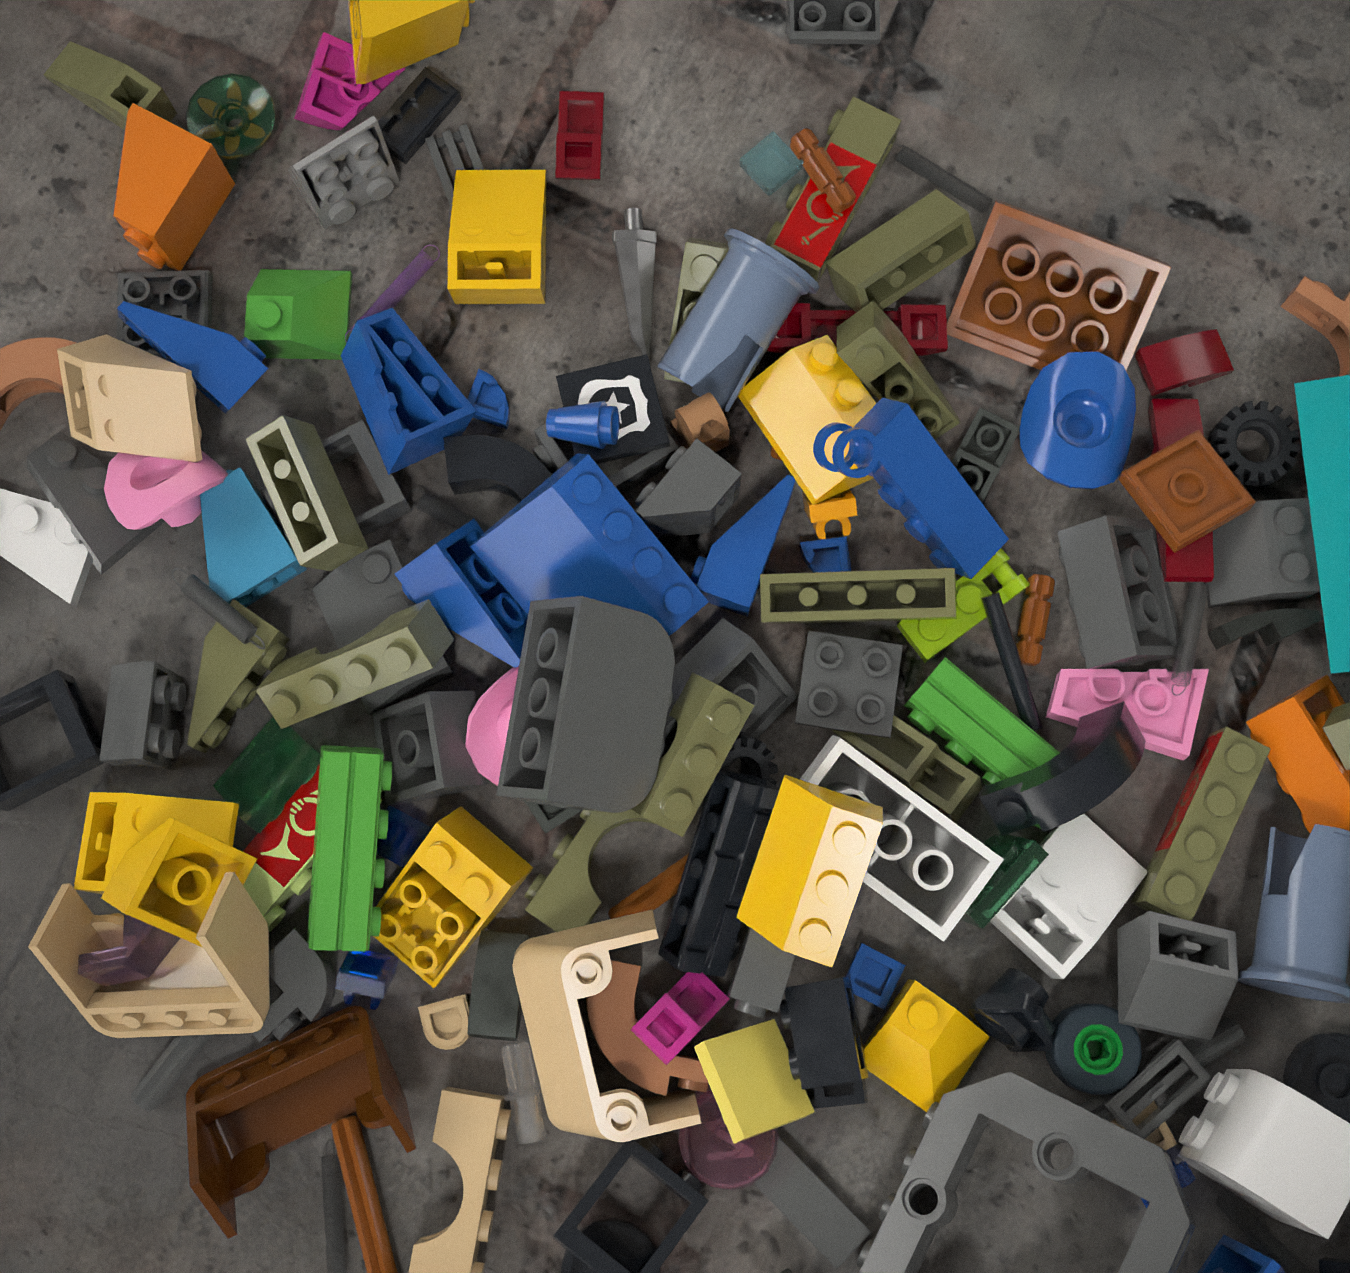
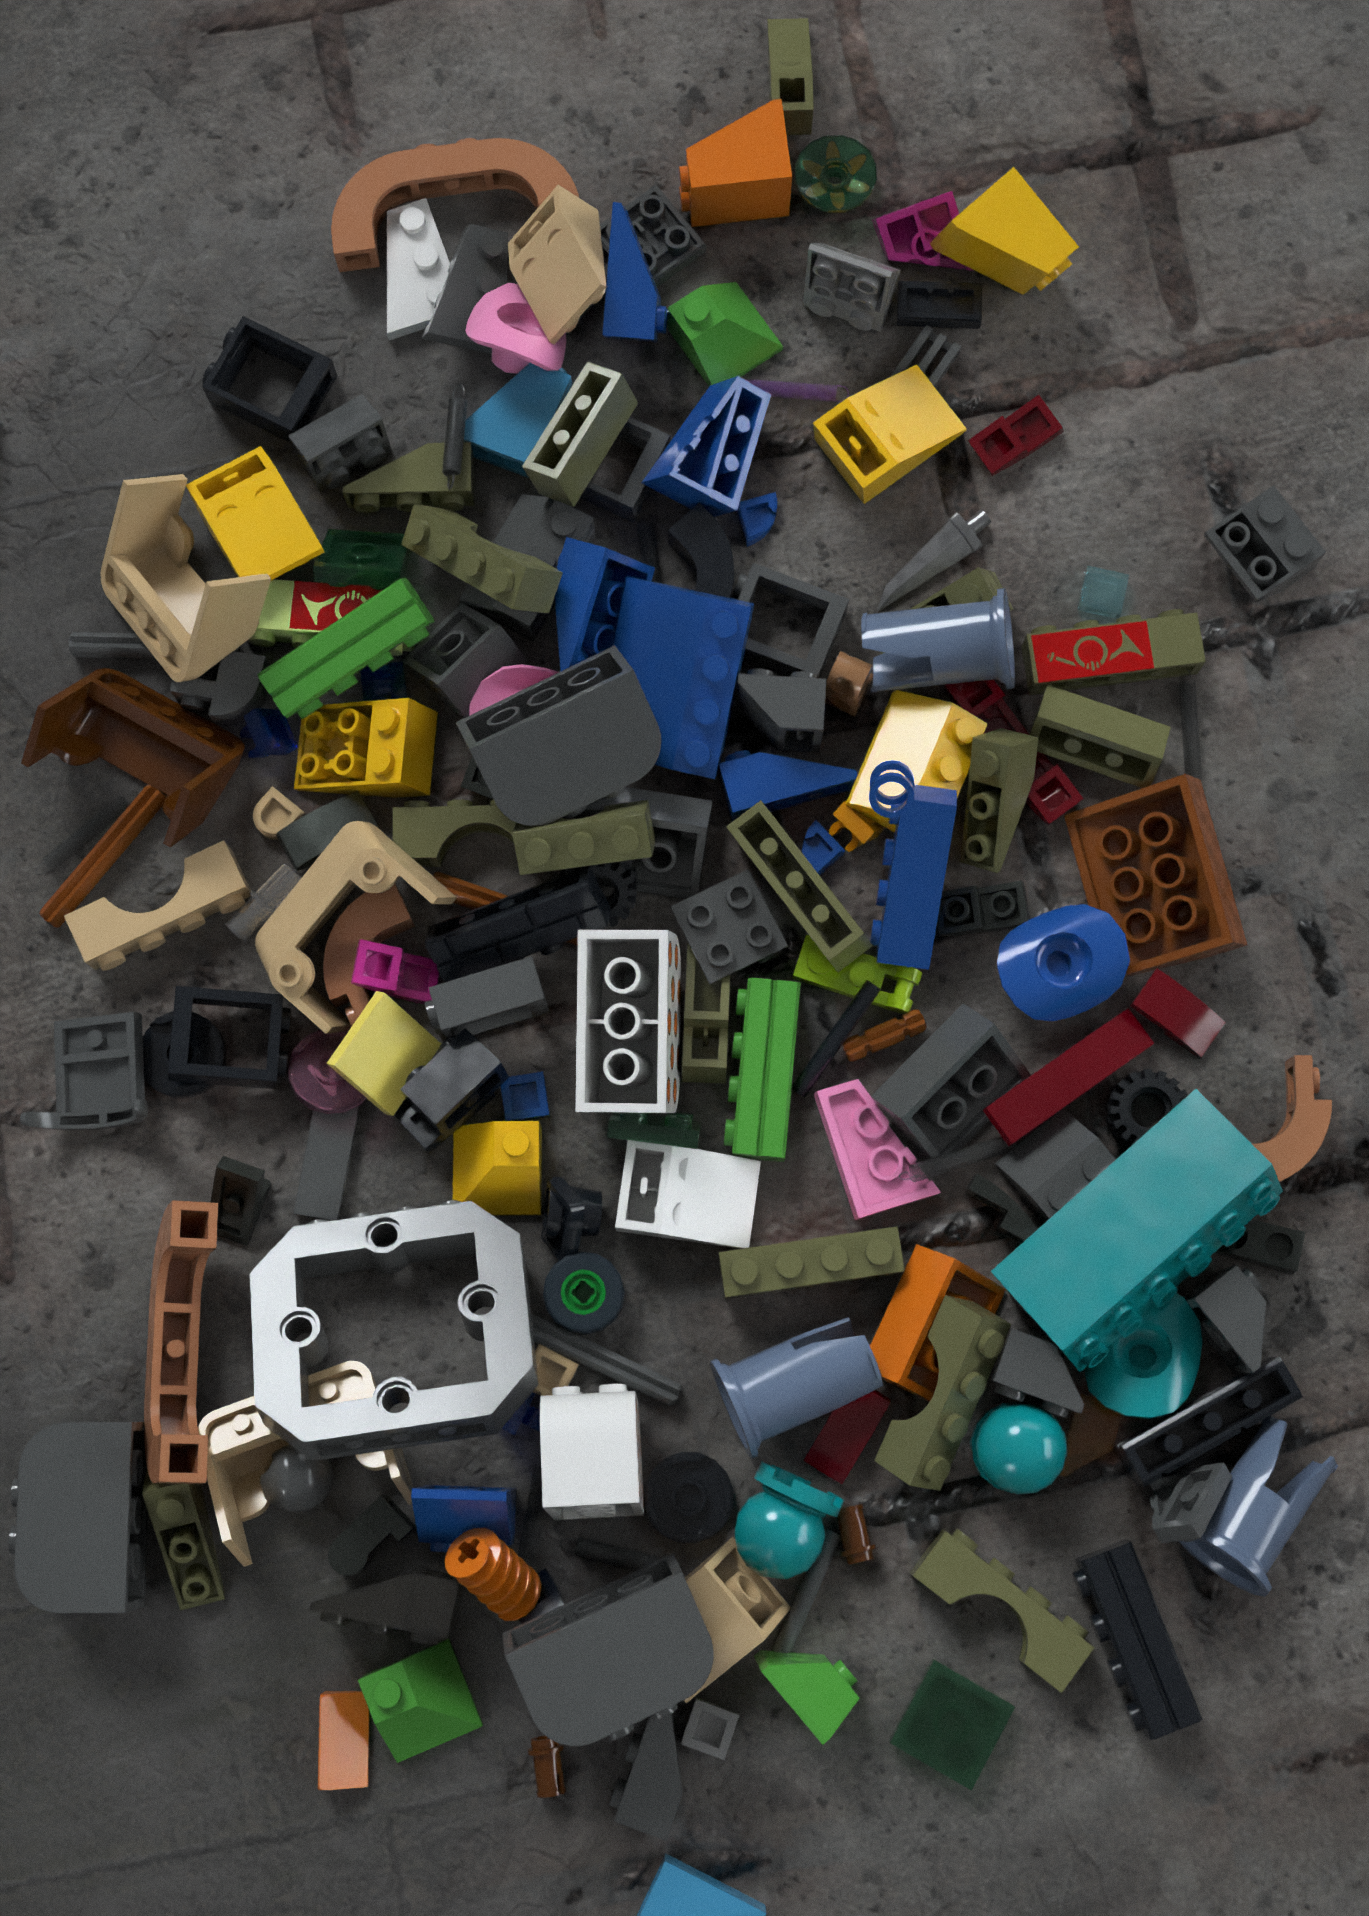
camera: 55 degrees right, 0 degrees up
slope [78,914,180,986] -> none
yellow slope [101,817,257,947] -> none
blue cone [546,401,619,449] -> none
black tile [556,354,670,464] -> none
yellow slope [736,775,883,967] -> none
dark orange axle [790,128,856,213] -> none
black arch [979,701,1146,836] -> none
dark grey tile [1101,1039,1212,1139] -> none
dark grey slope [1117,911,1238,1043] -> none
dark orange tile [1118,429,1255,553] -> none

